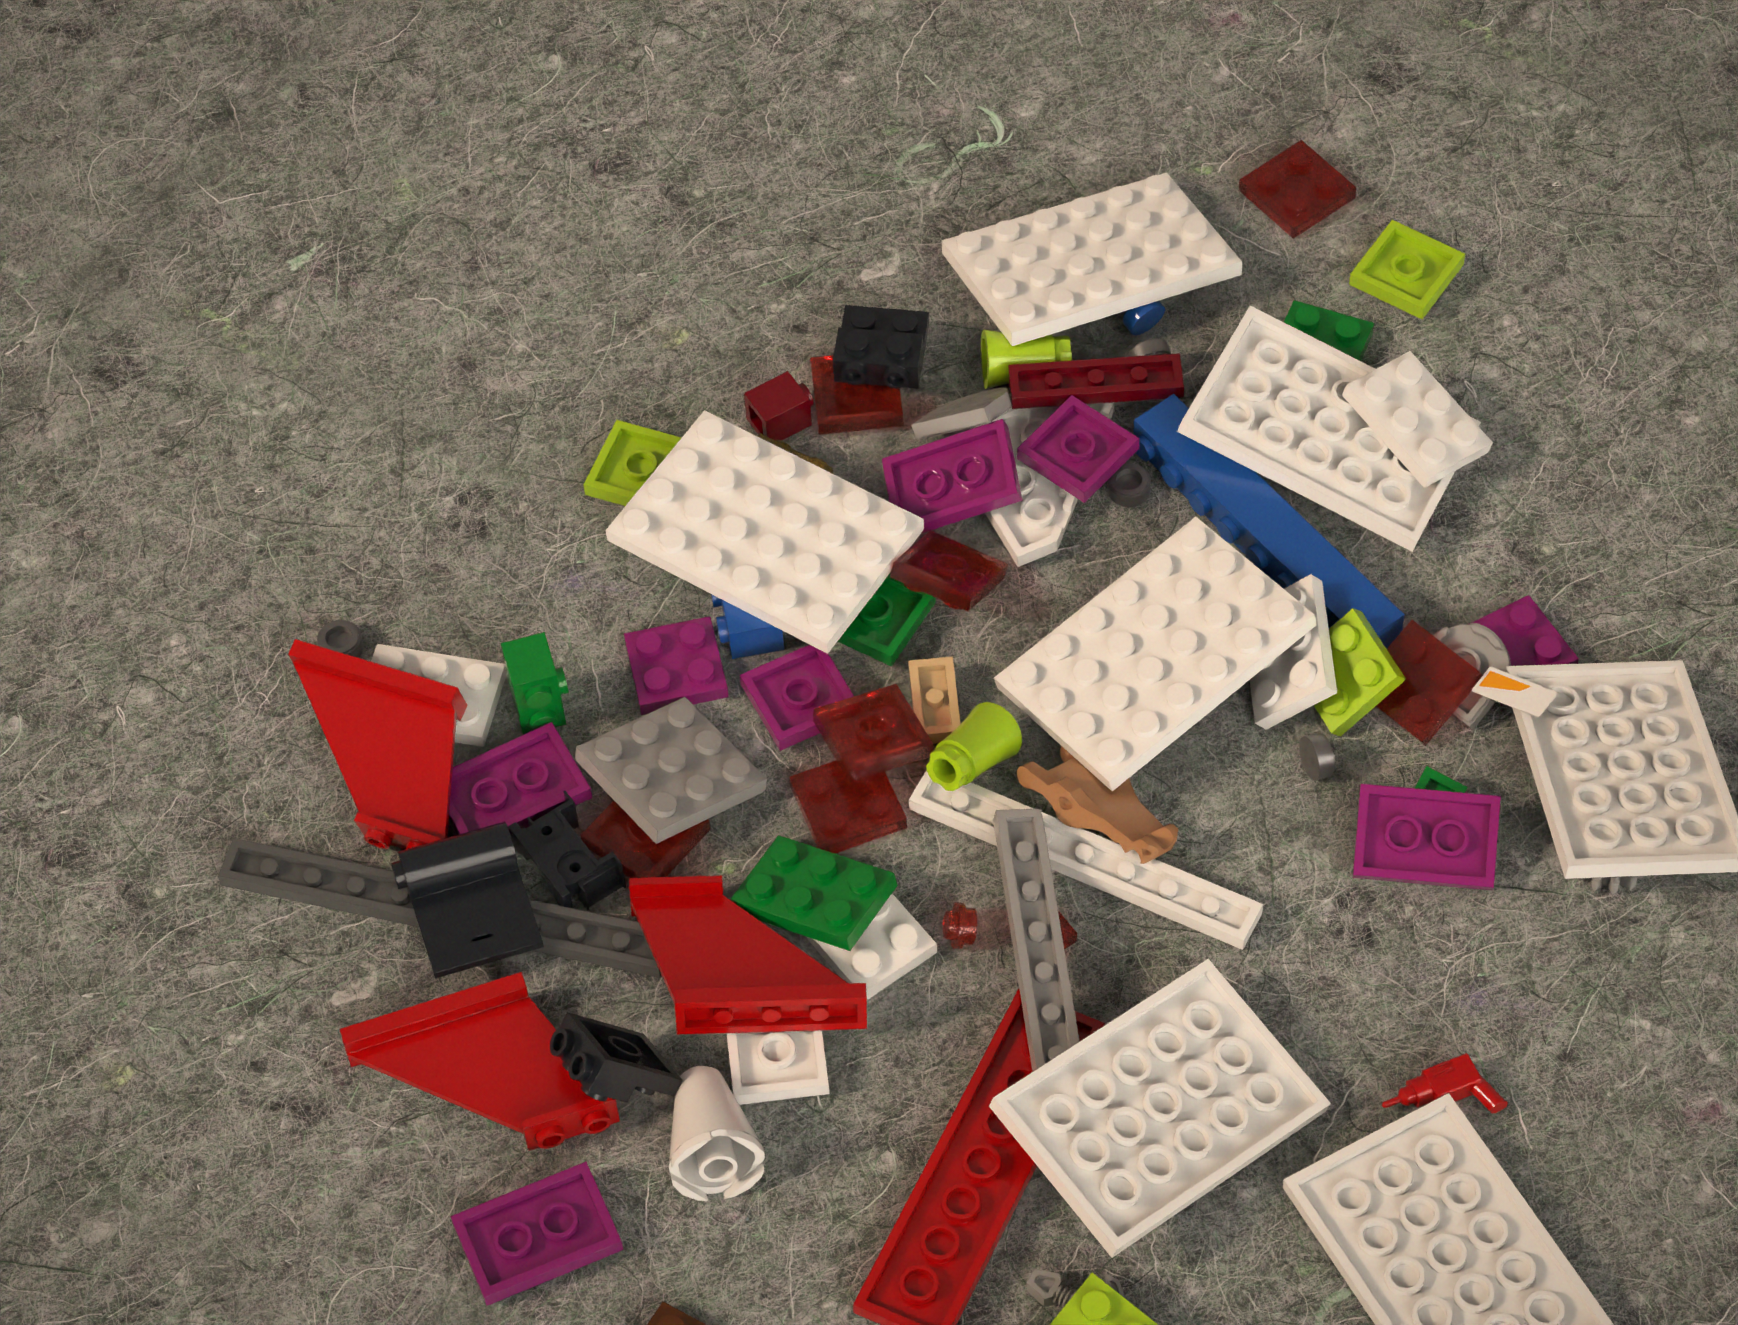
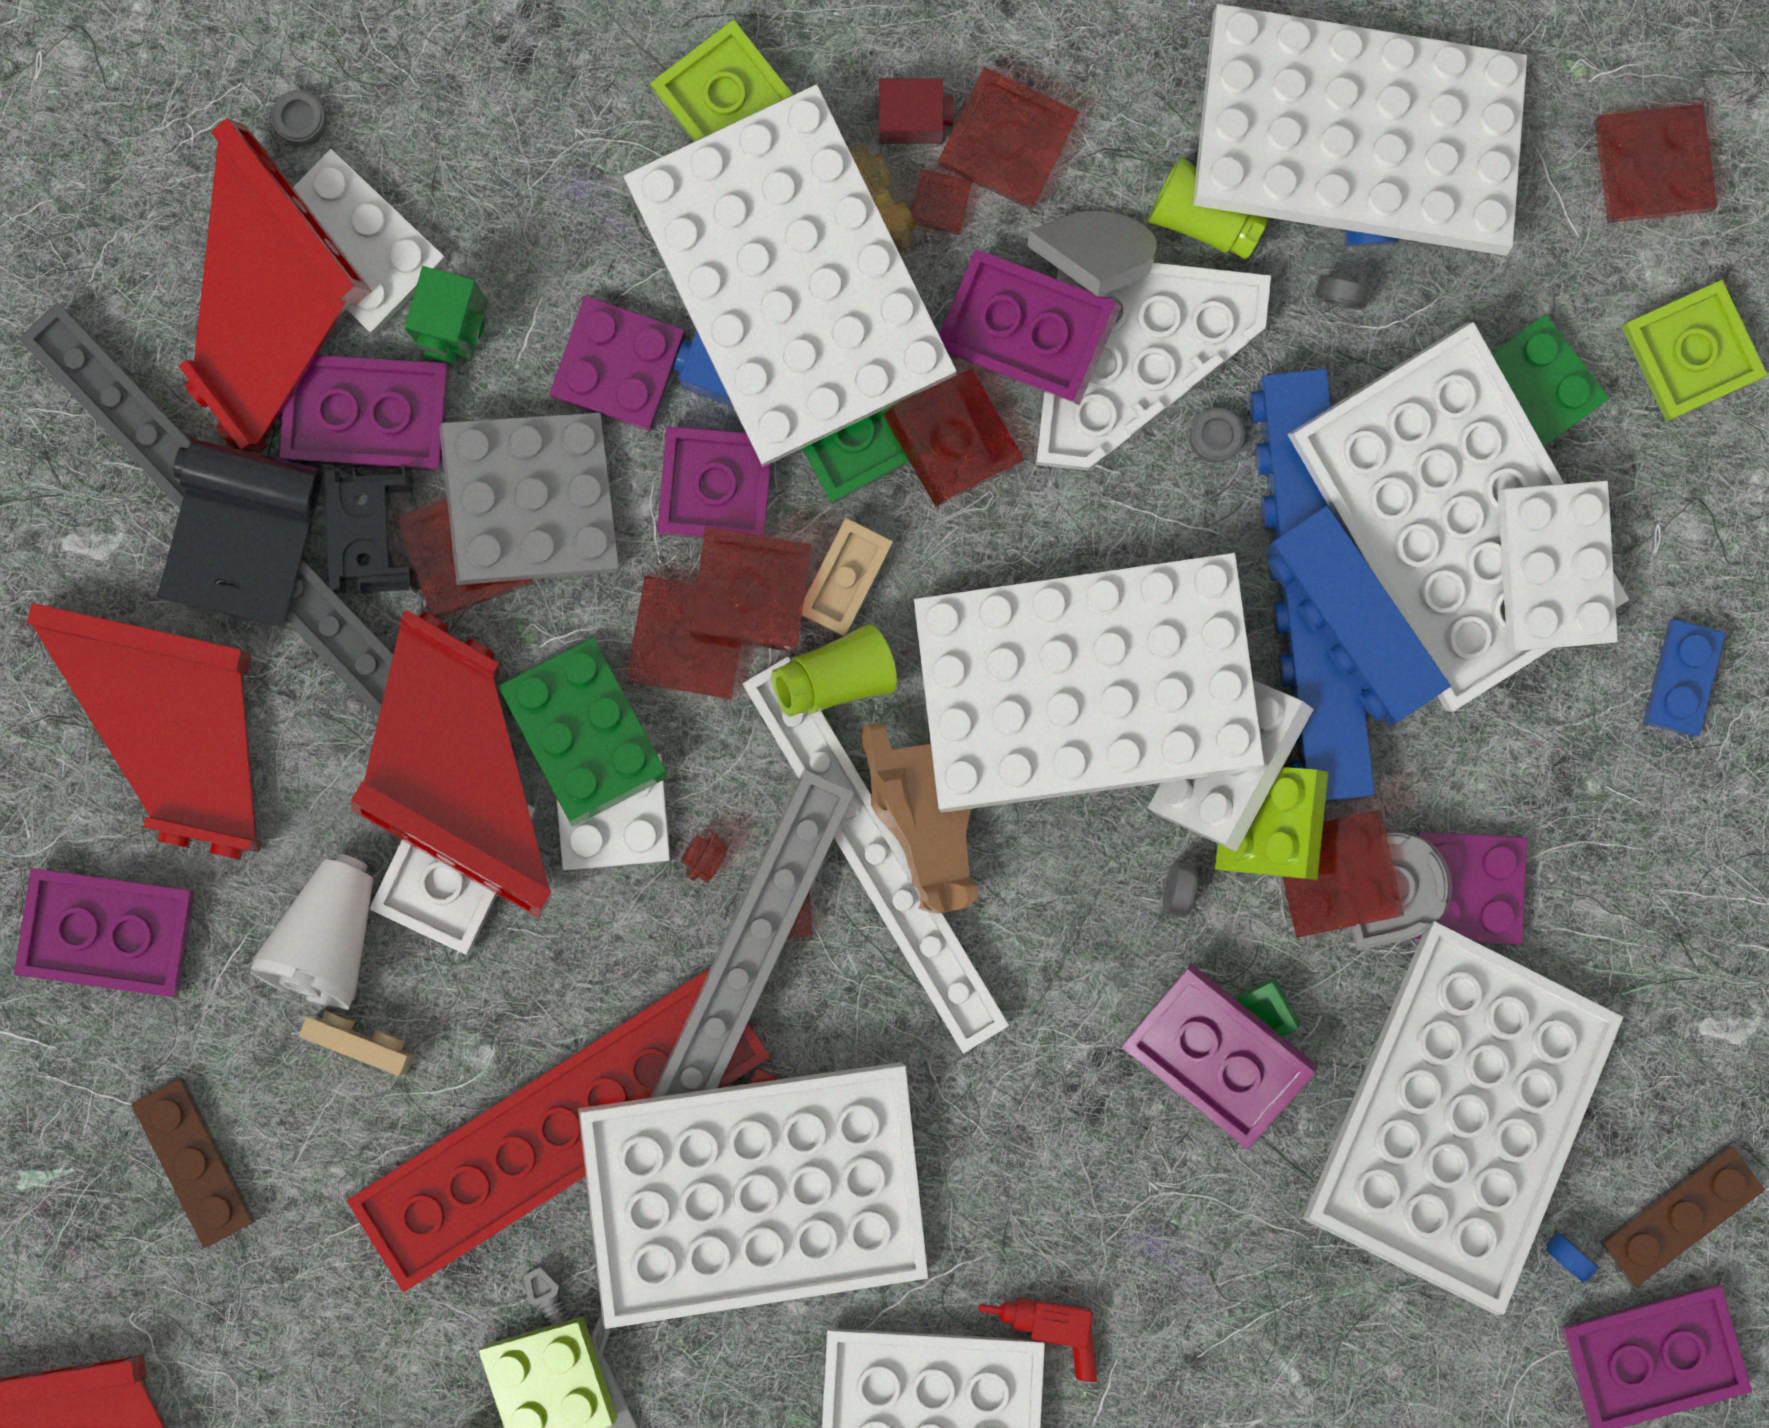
camera: 30 degrees right, 30 degrees up
black plate [550,1012,683,1102] -> none
black plate [832,305,929,389] -> none
dark red plate [1009,353,1184,409] -> none
magenta plate [1017,395,1139,503] -> none
white sticker [1472,667,1558,717] -> none
none -> tan plate [298,1010,415,1076]
none -> clear red tile [909,169,972,235]
none -> blue brick [1267,506,1451,726]
none -> blue plate [1643,619,1726,737]

